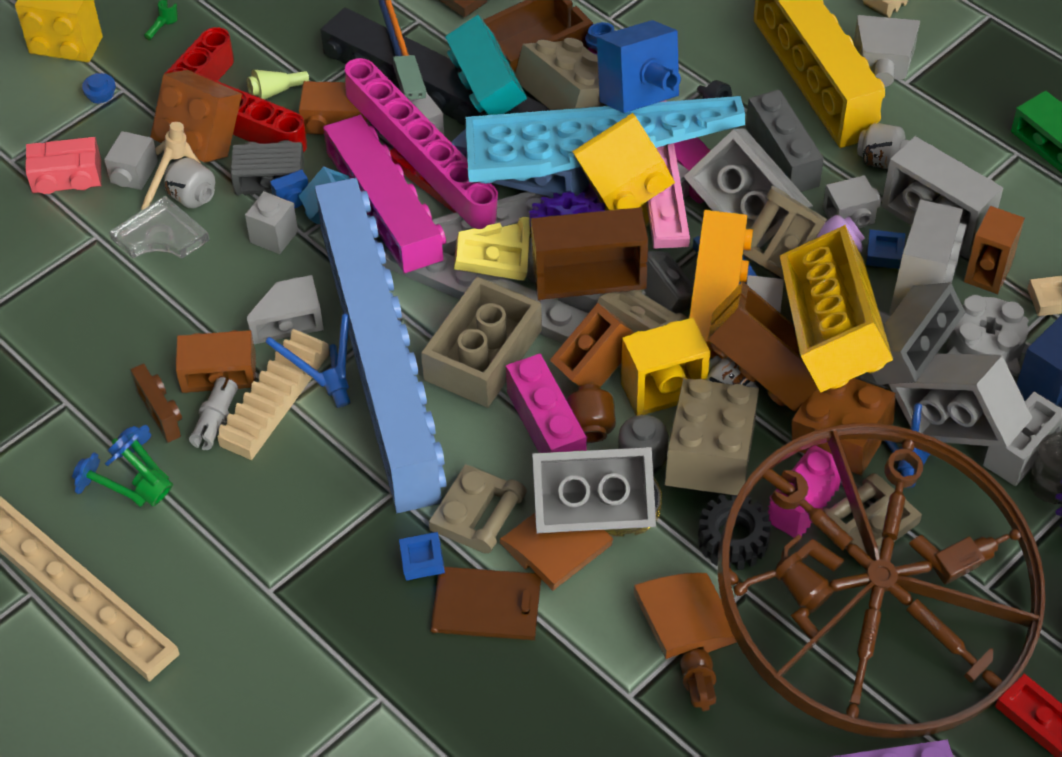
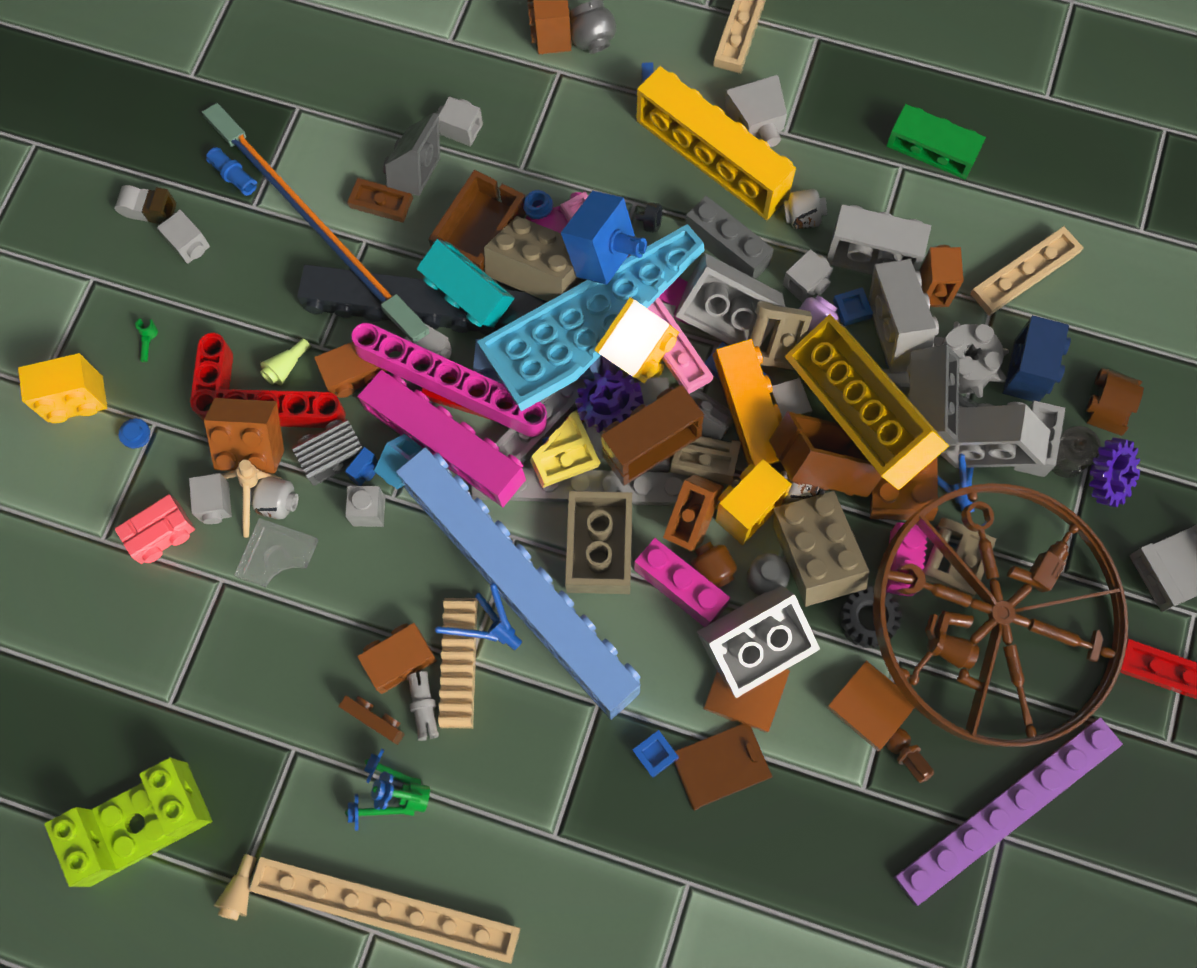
camera: 25 degrees left, 20 degrees up
light grey slope [247,275,324,344] -> none
dark tan plate [429,464,527,554] -> none

